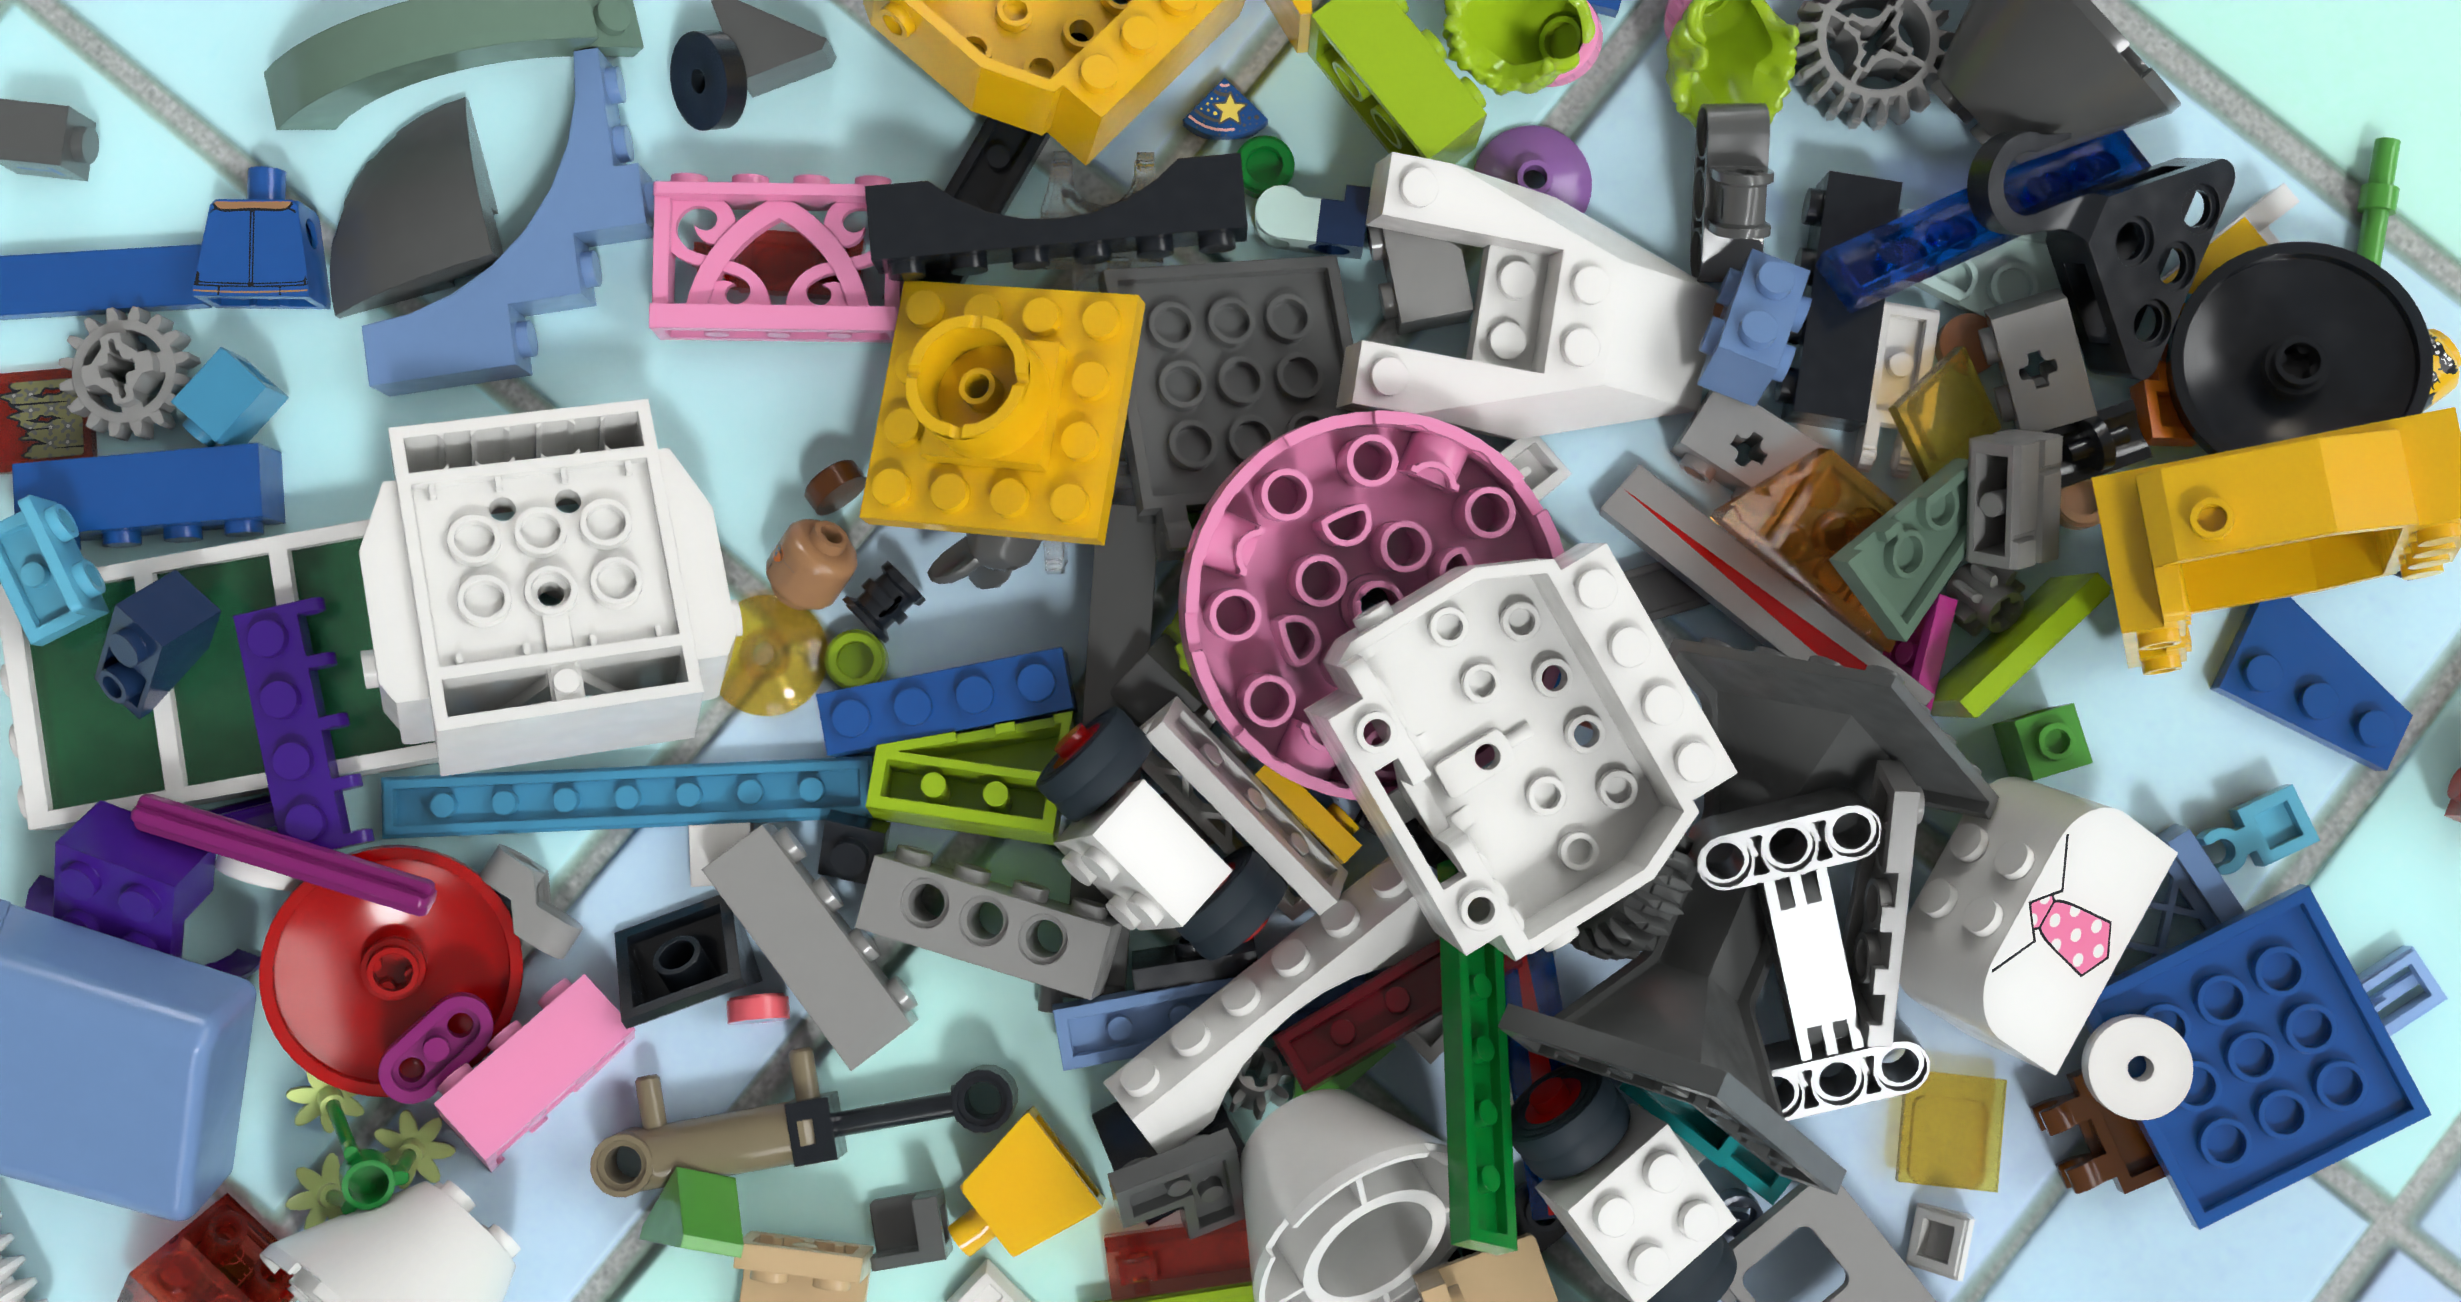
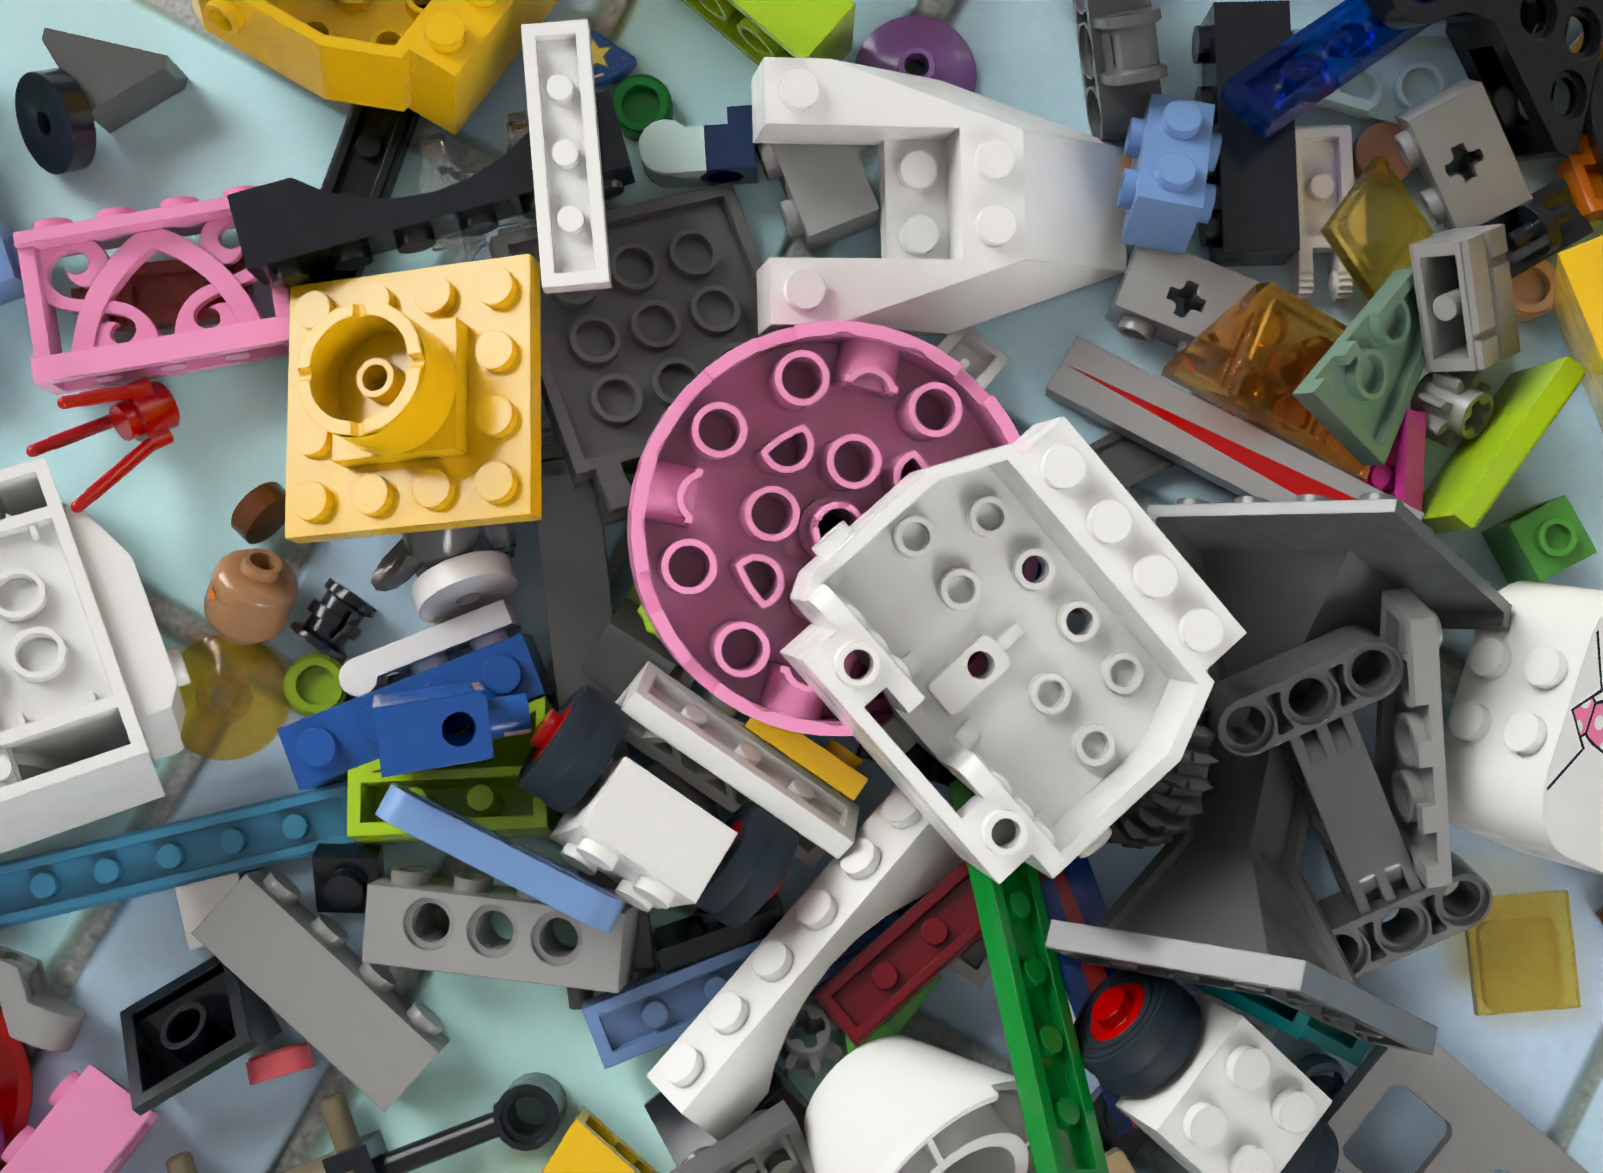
camera: 15 degrees left, 0 degrees up
white slope [1905,1203,1975,1281] -> none
none -> red plant [26,377,180,513]
none -> white plate [339,599,522,697]
none -> blue torso [372,682,531,777]
none -> medium blue beam [375,783,626,933]
none -> white piece [411,551,518,624]
none -> white plate [521,19,612,294]

